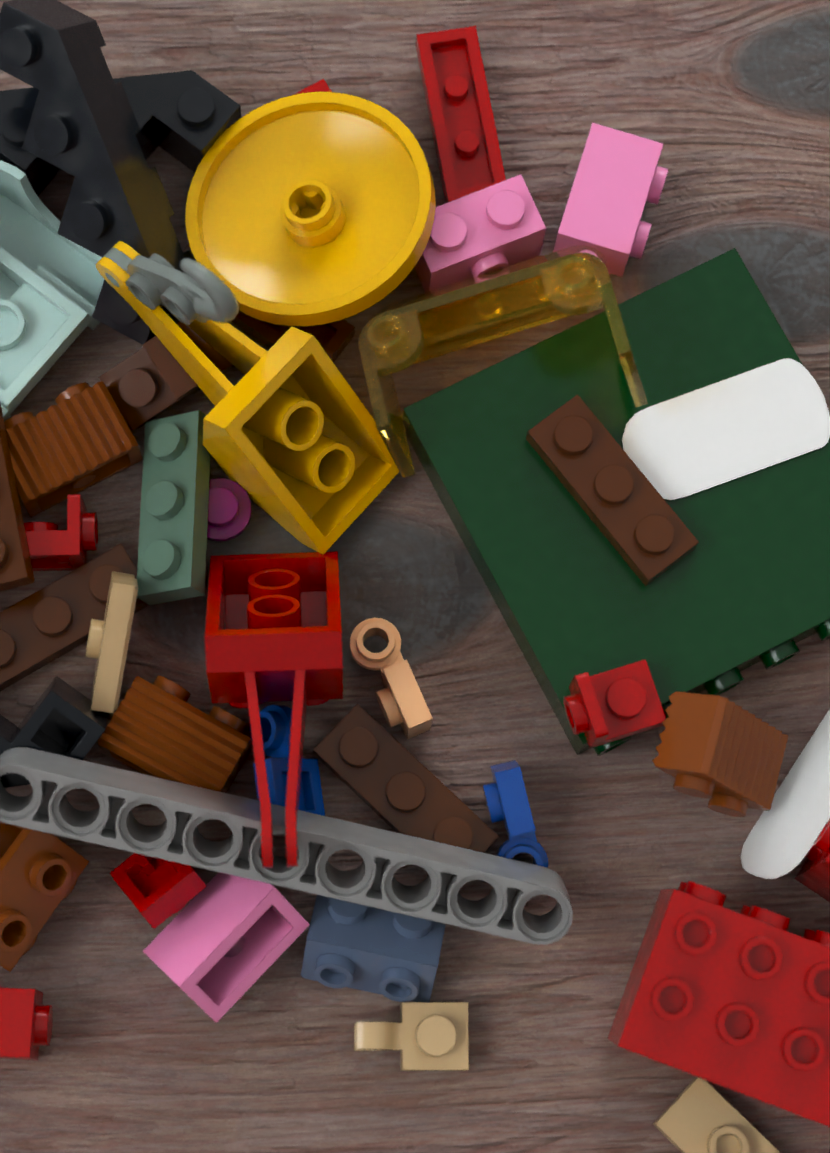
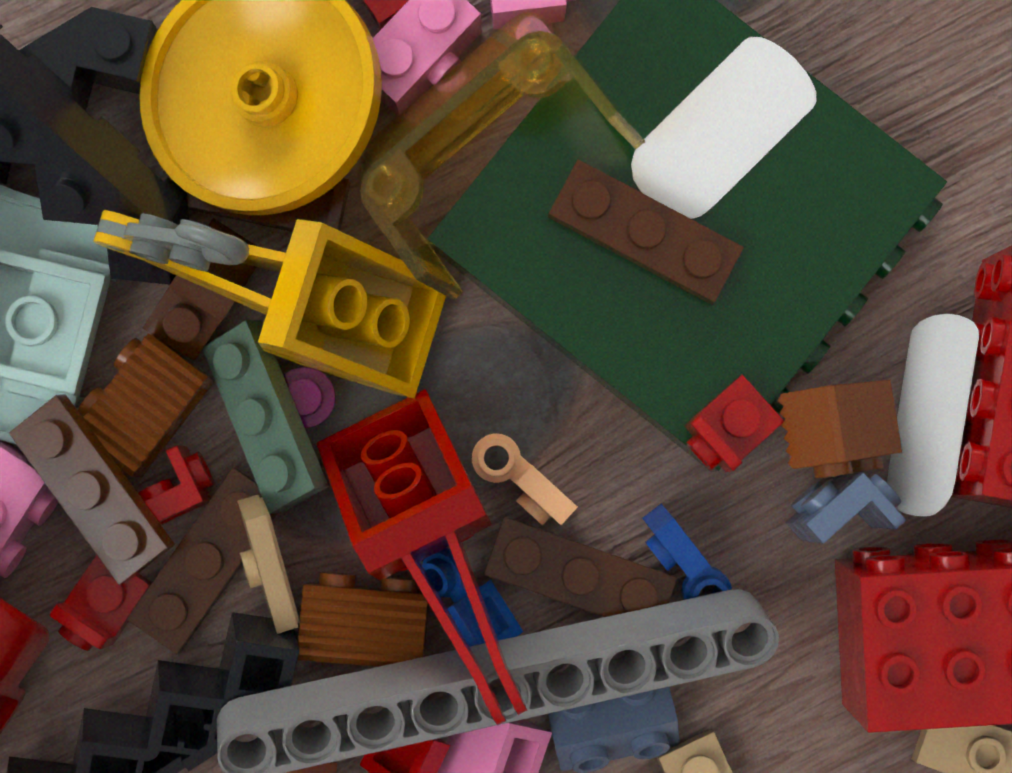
camera: 20 degrees left, 10 degrees up
none -> sand blue bracket [786,473,906,544]

